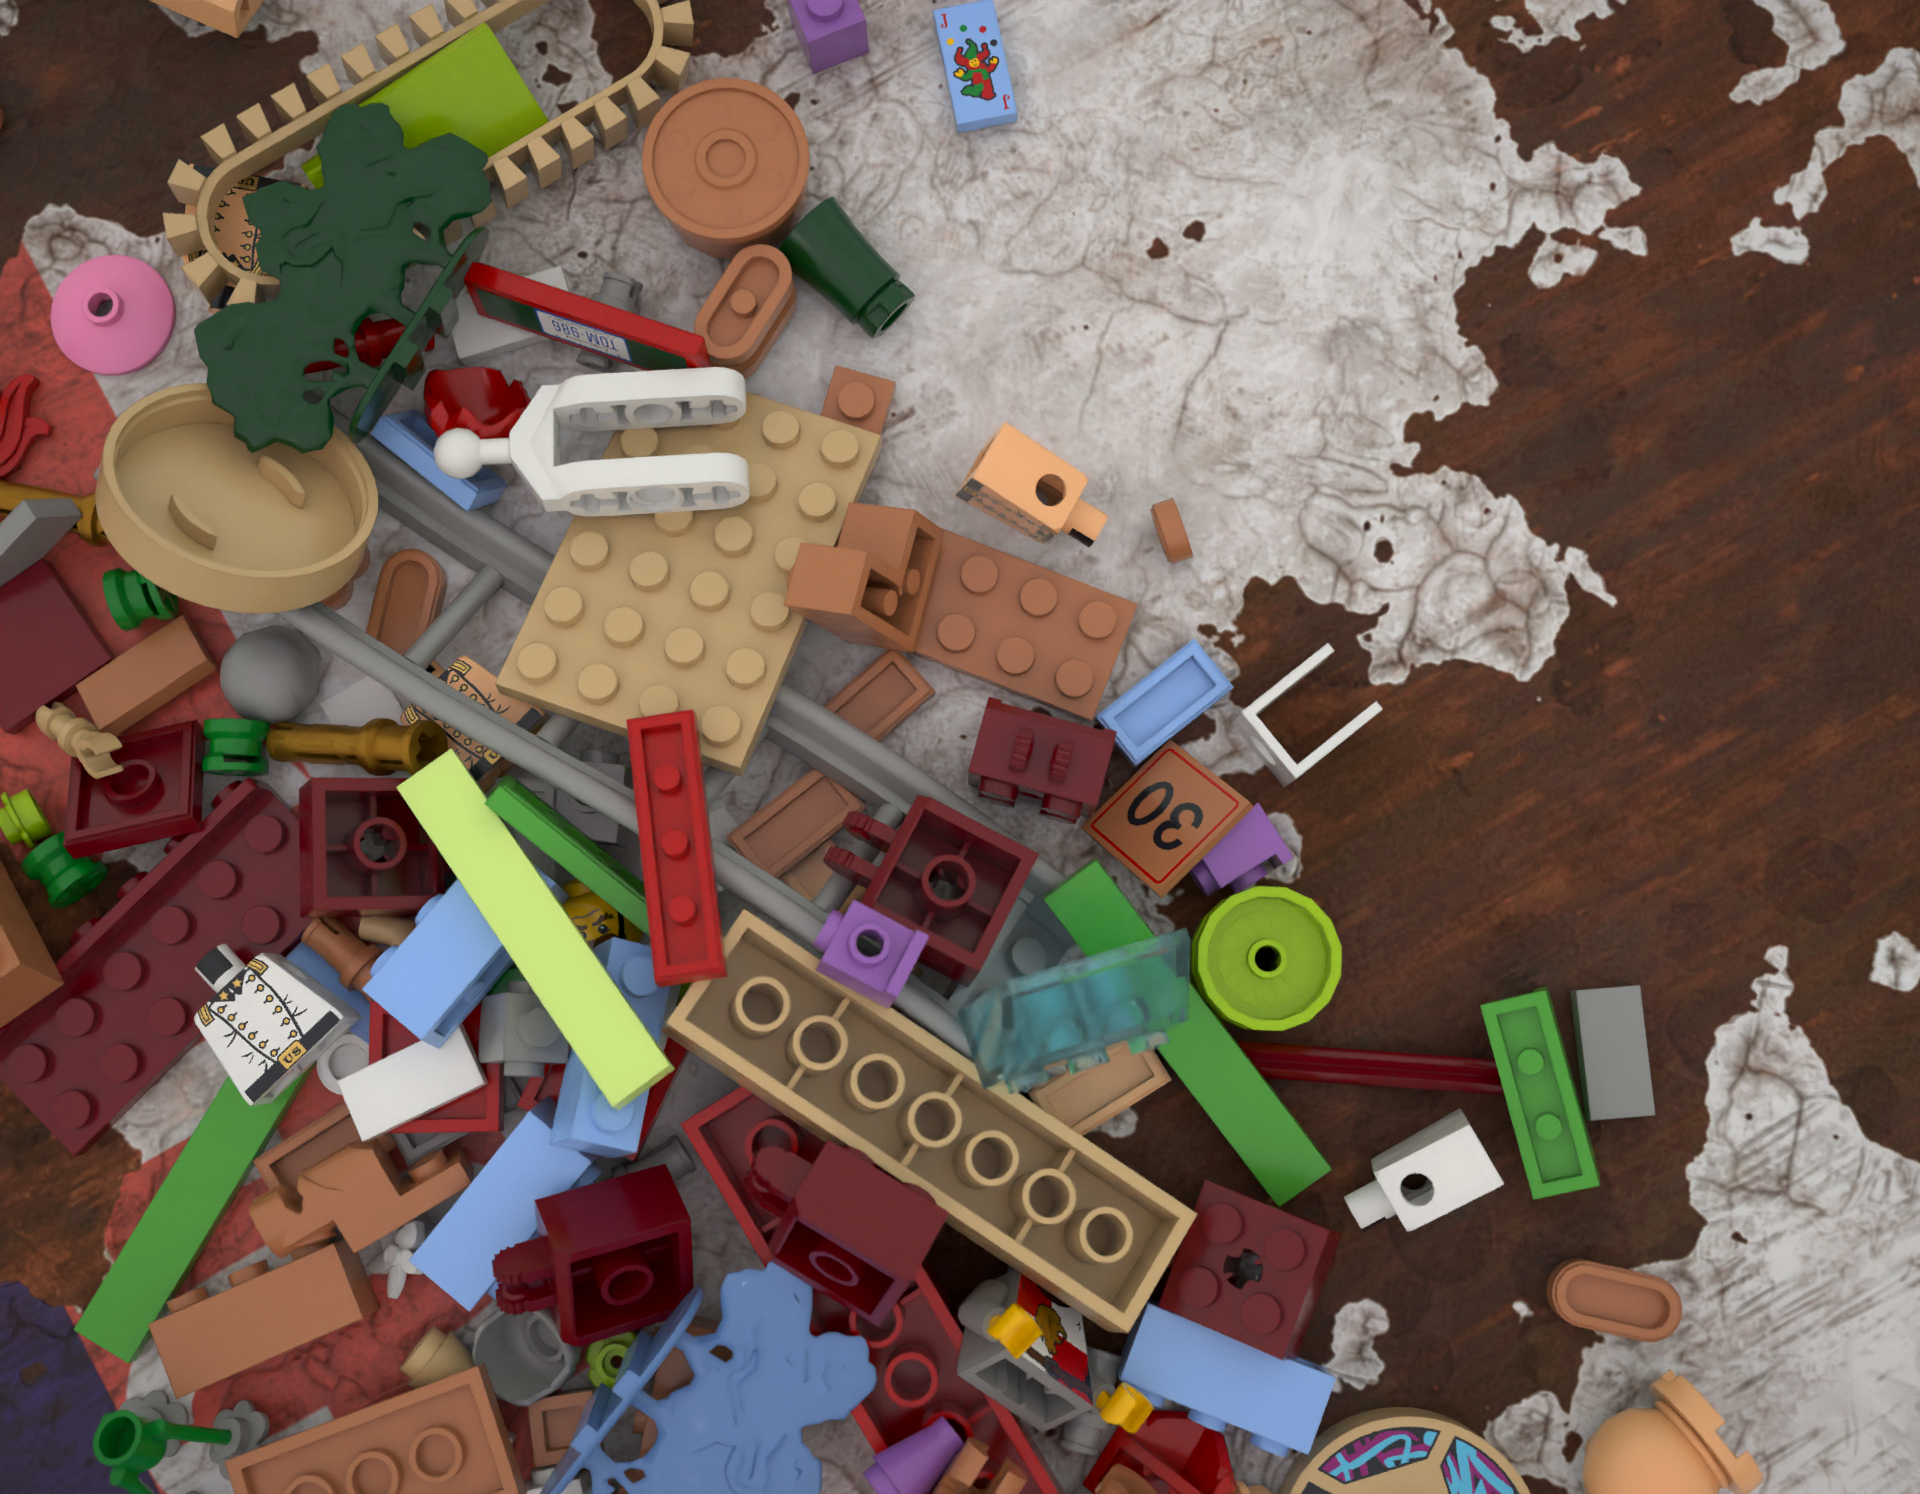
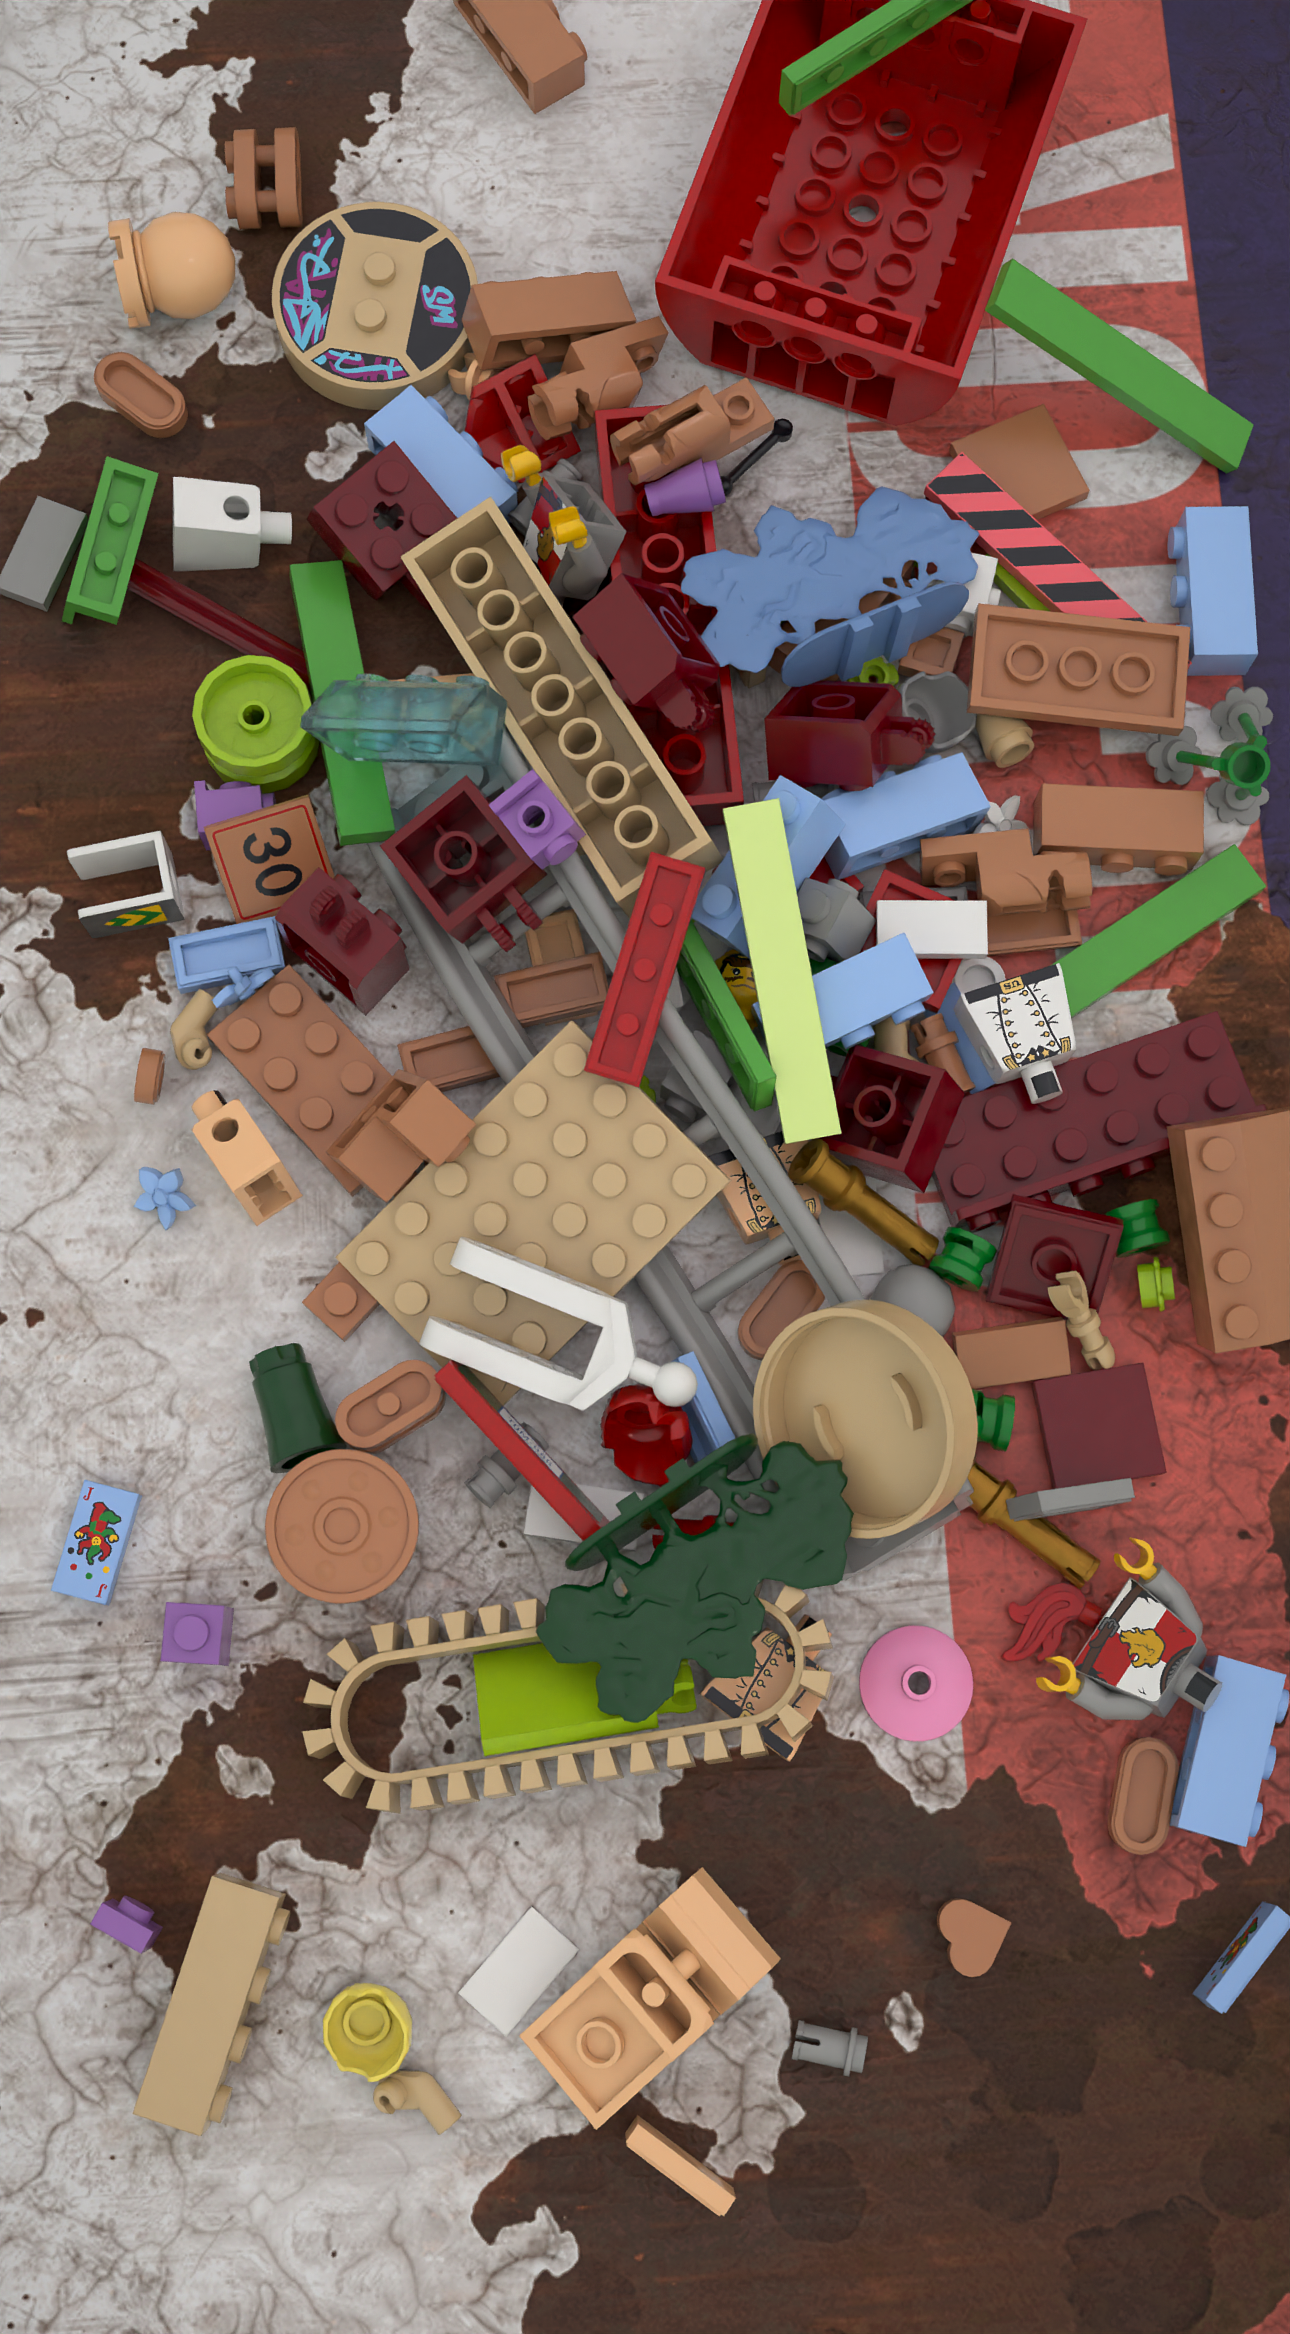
camera: 160 degrees left, 5 degrees down
none -> light blue plant [134,1167,196,1230]
none -> tan arm [170,989,218,1070]
none -> light blue plant [212,966,274,1008]

